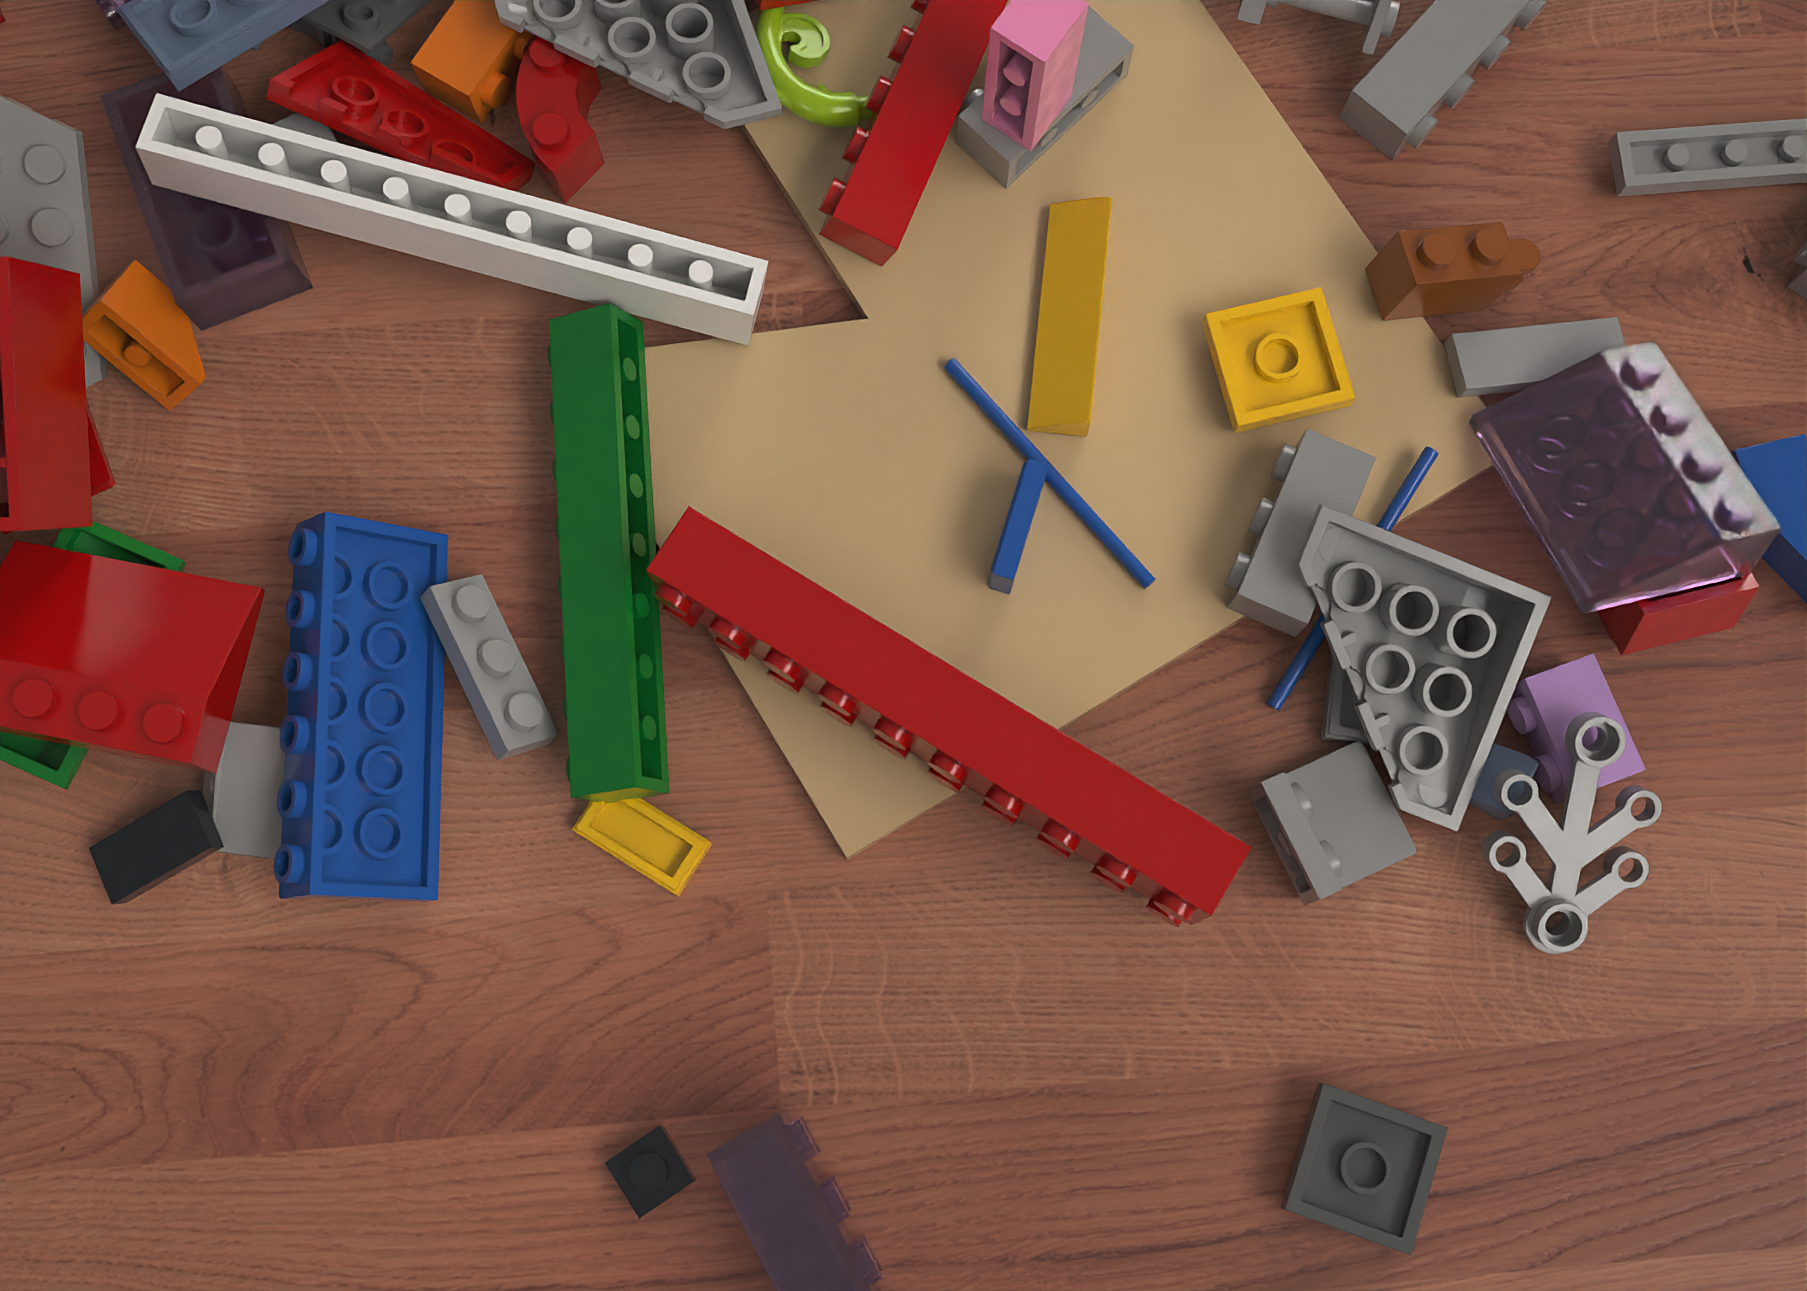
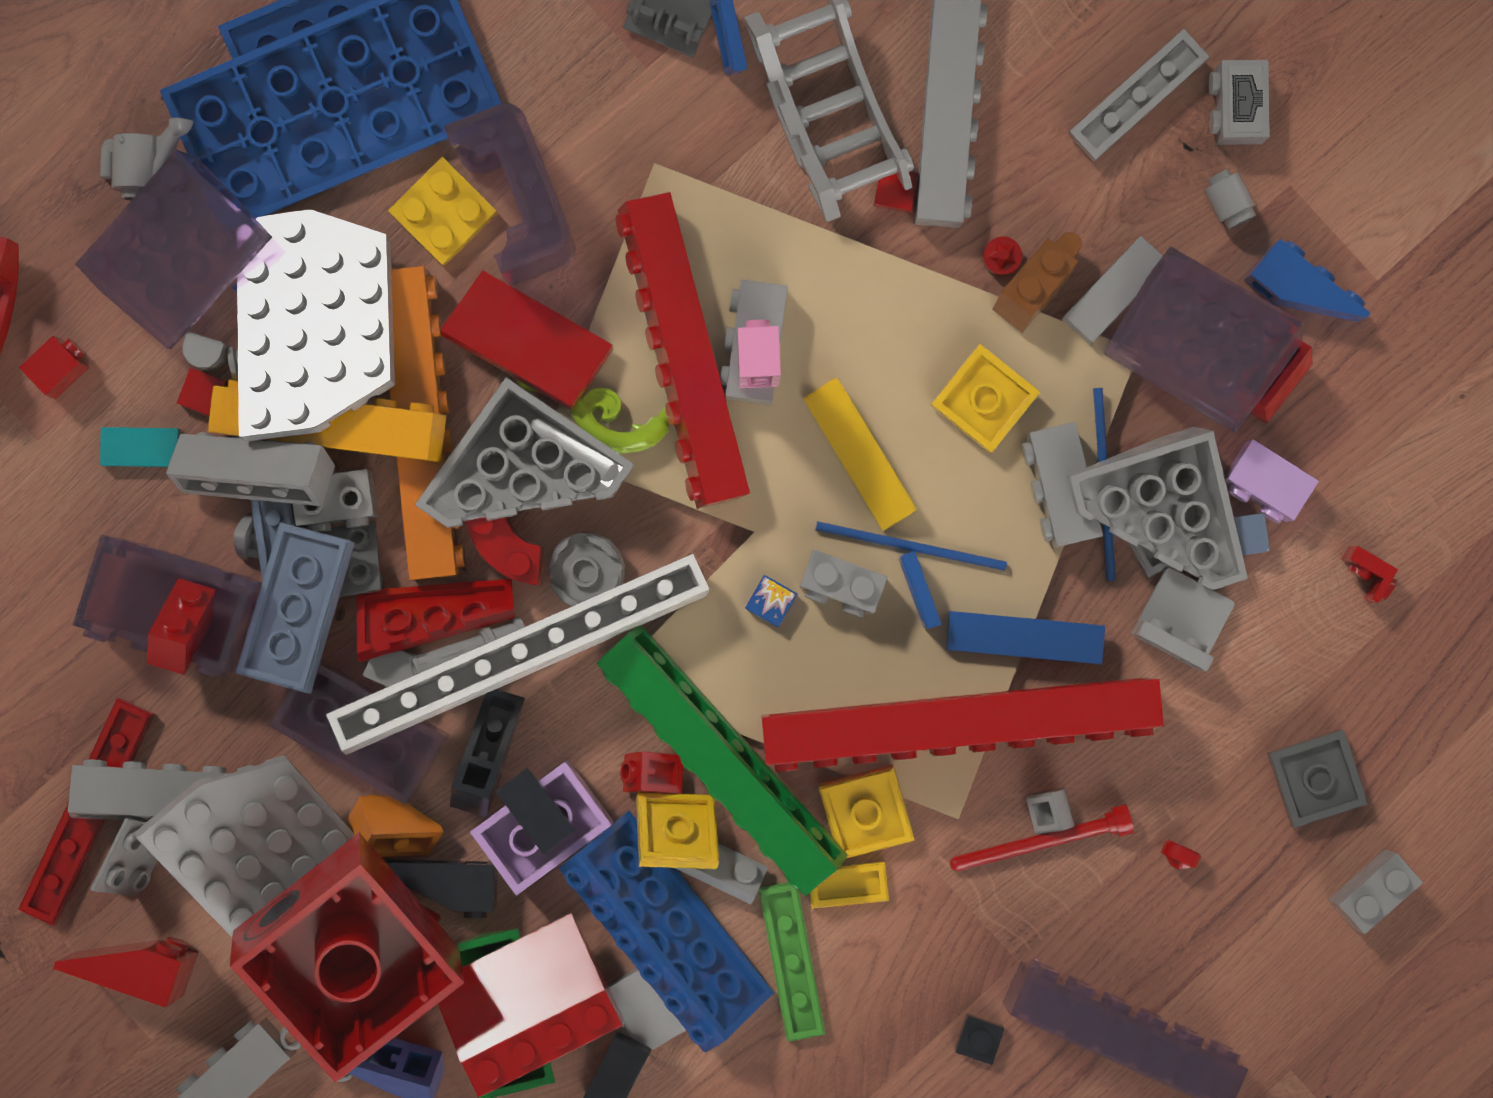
camera: 35 degrees left, 10 degrees up
light grey plant [1481,712,1662,954] -> none
none -> black slope [383,859,497,919]
none -> black slope [450,689,525,818]
none -> lavender brick [470,759,614,896]
none -> black tile [496,767,576,854]
none -> light grey tile [548,532,625,606]
none -> red bracket [620,751,683,794]
none -> yellow tile [636,792,719,869]
none -> tile [745,575,797,628]
none -> bright green tile [759,881,825,1042]
none -> light grey brick [799,550,888,618]
none -> yellow tile [818,764,915,858]
none -> red tile [873,171,919,213]
none -> blue tile [946,611,1105,664]
none -> red piece [949,804,1135,872]
none -> red tile [982,236,1022,277]
none -> light grey brick [1026,787,1075,834]
none -> red tile [1160,839,1202,870]
none -> light grey brick [1204,169,1256,230]
none -> red bracket [1341,546,1398,603]

